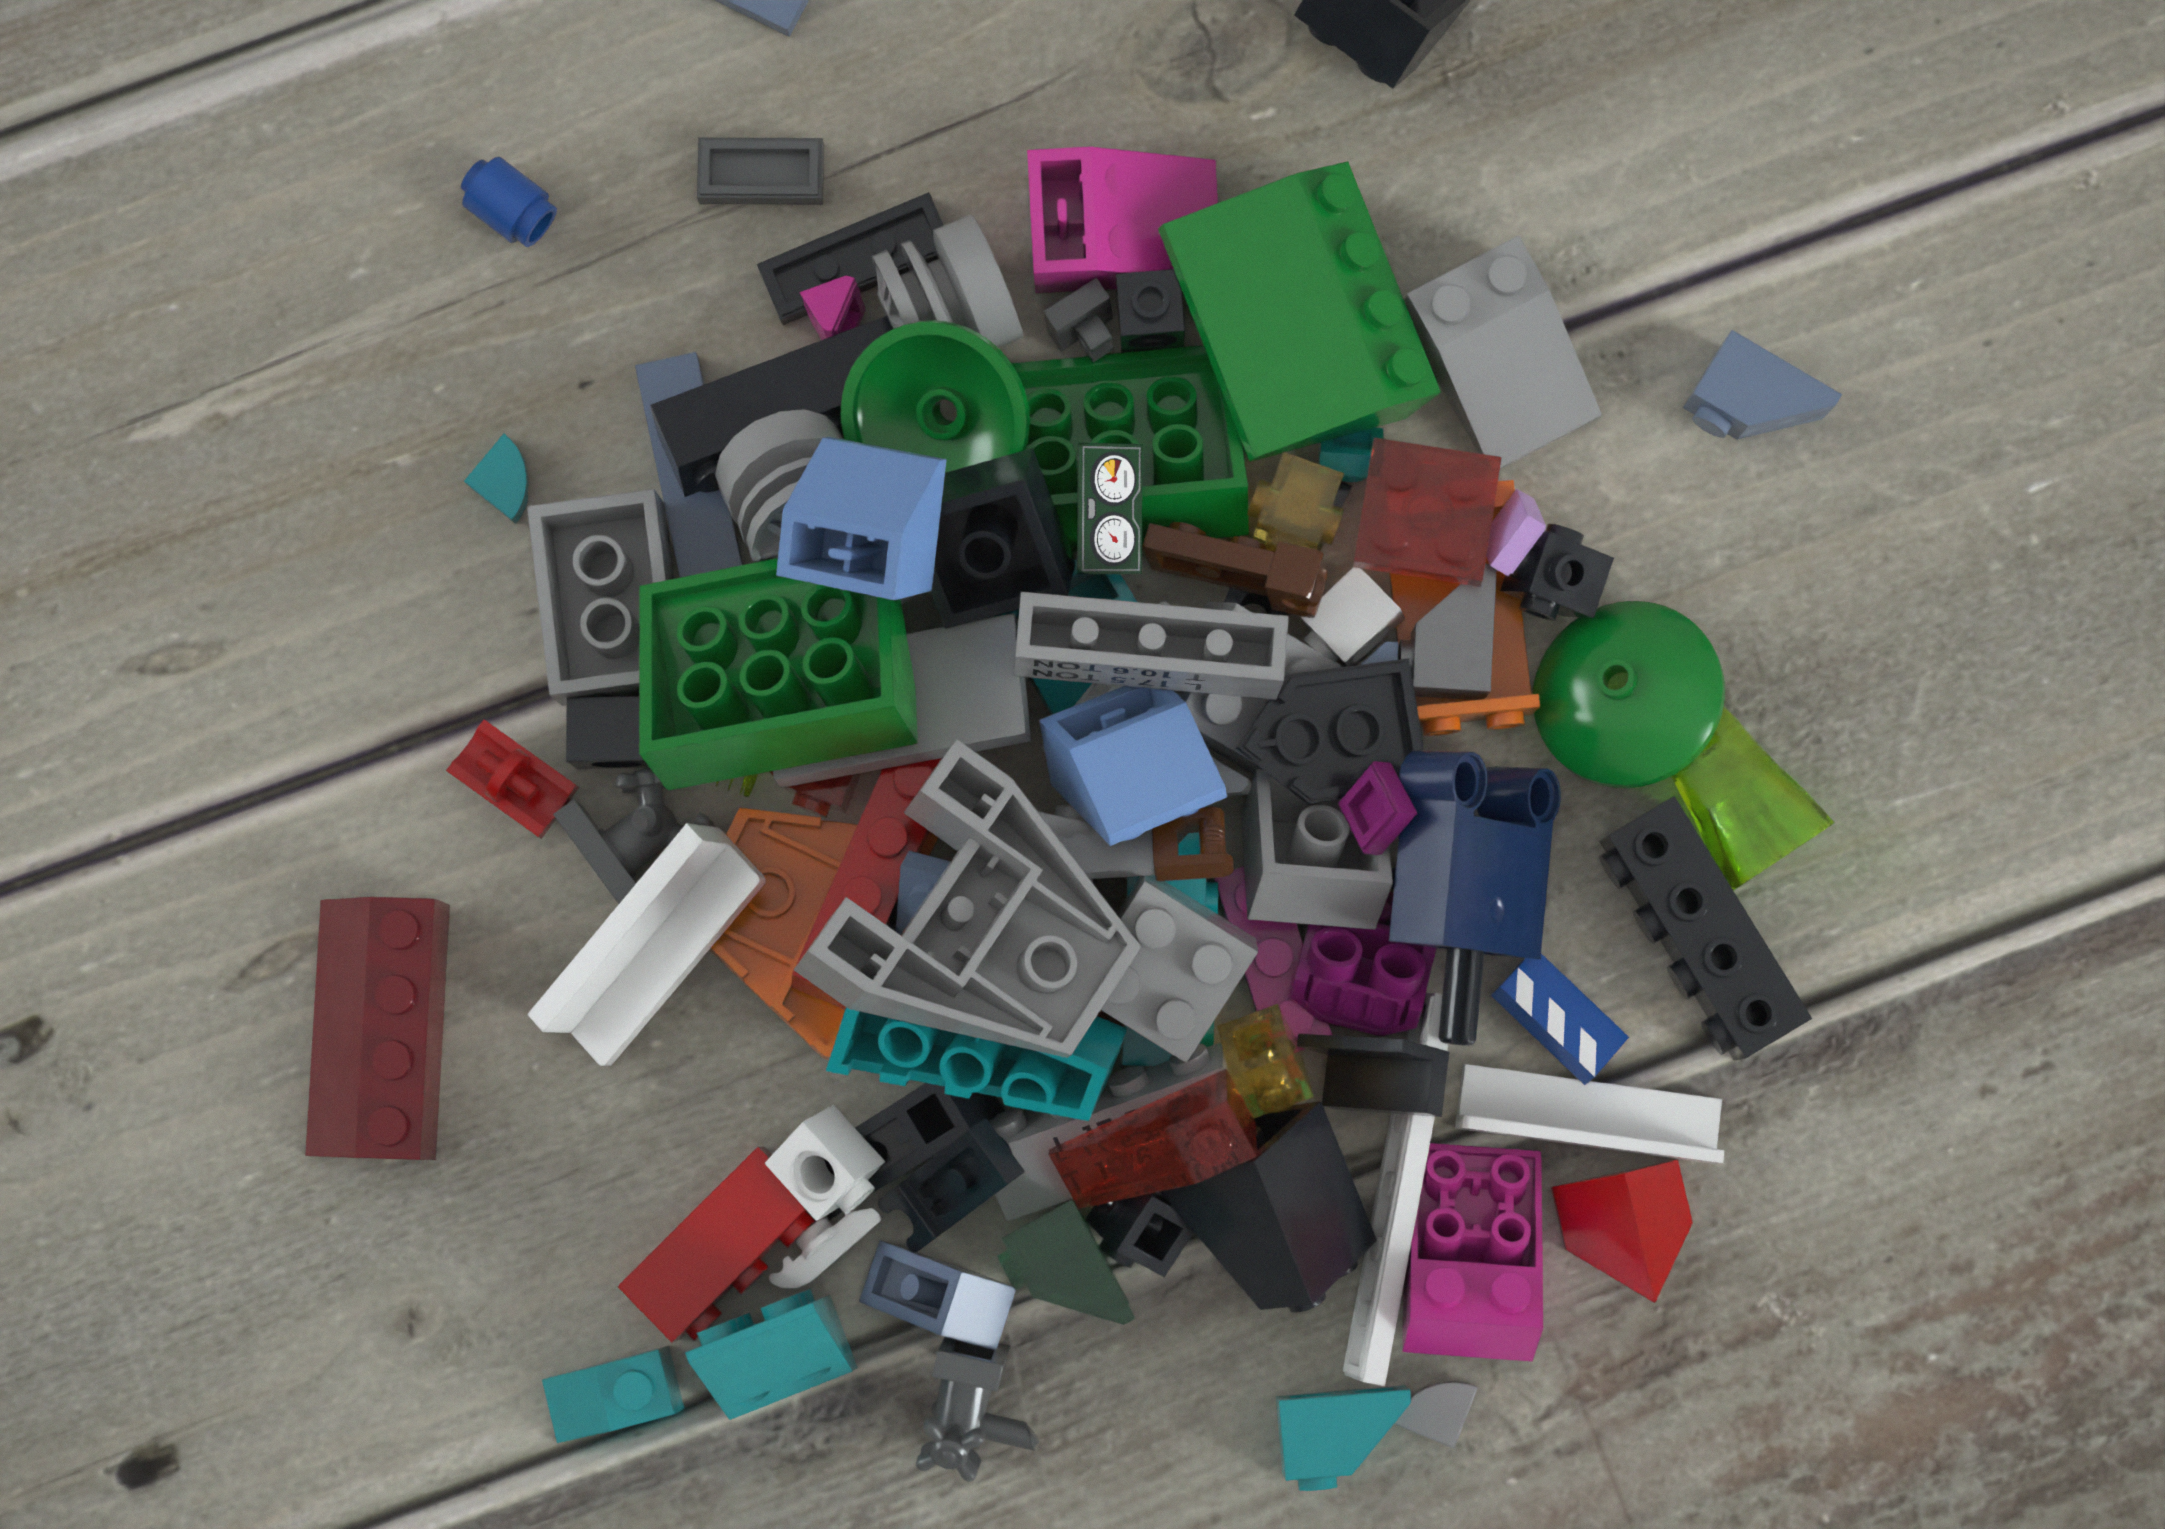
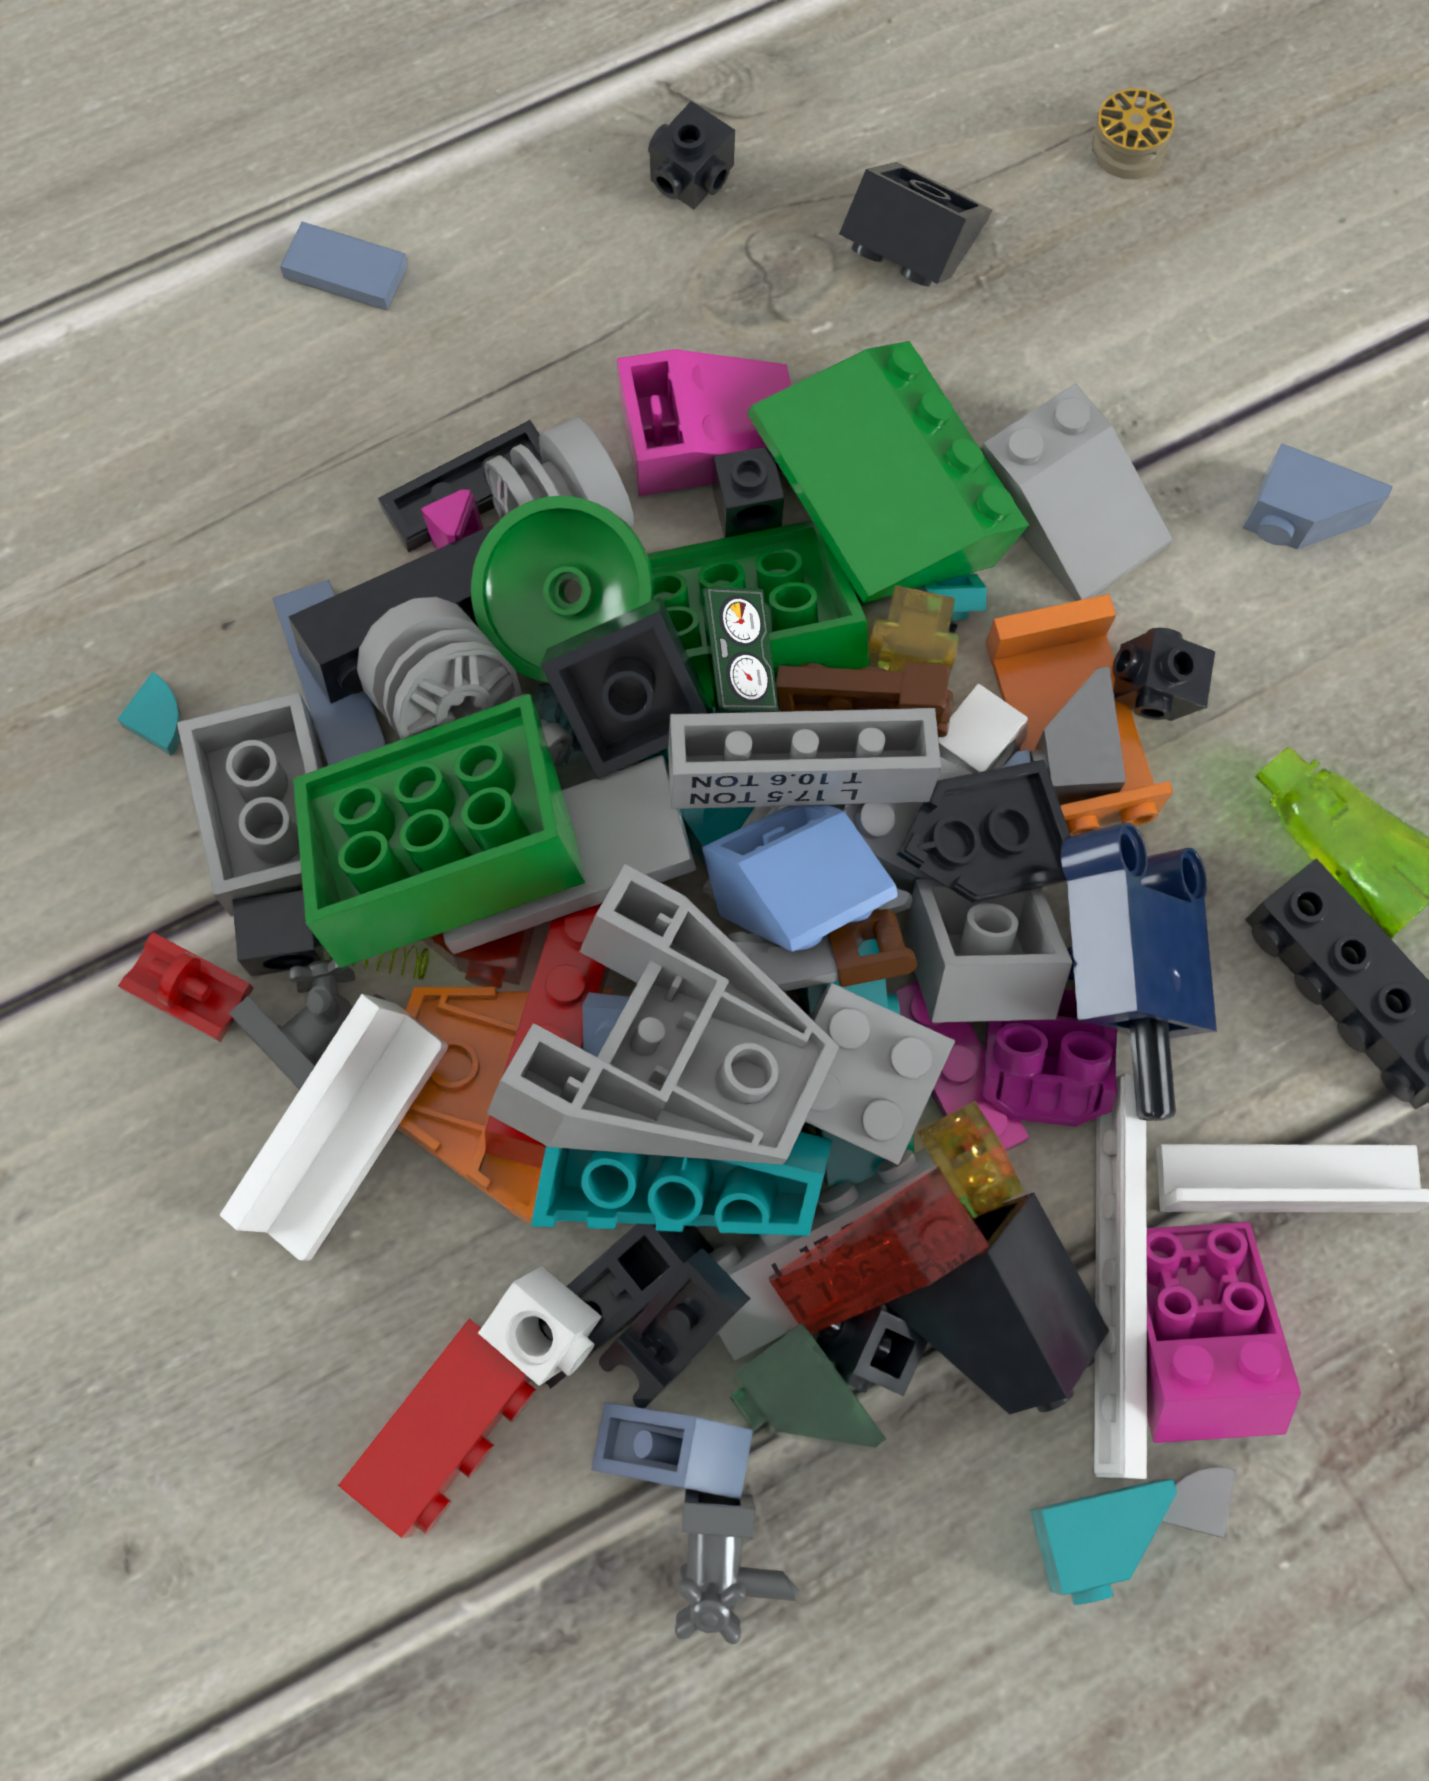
camera: 15 degrees left, 10 degrees down
dark red slope [305,897,450,1160] -> none
blue brick [461,157,557,247] -> none
teal slope [542,1346,685,1443] -> none
teal slope [685,1288,858,1420] -> none
dark grey tile [697,137,824,205] -> none
white piece [769,1208,881,1289] -> none
medium blue slope [776,437,946,600] -> none
dark grey tile [1043,278,1114,362] -> none
black panel [1297,1034,1450,1117] -> none
magenta tile [1338,761,1417,855] -> none
clear red plate [1353,438,1502,587] -> none
lavender tile [1480,489,1546,576] -> none
blue tile [1491,954,1629,1085] -> none
green dish [1533,601,1725,788] -> none
red slope [1551,1159,1693,1303] -> none

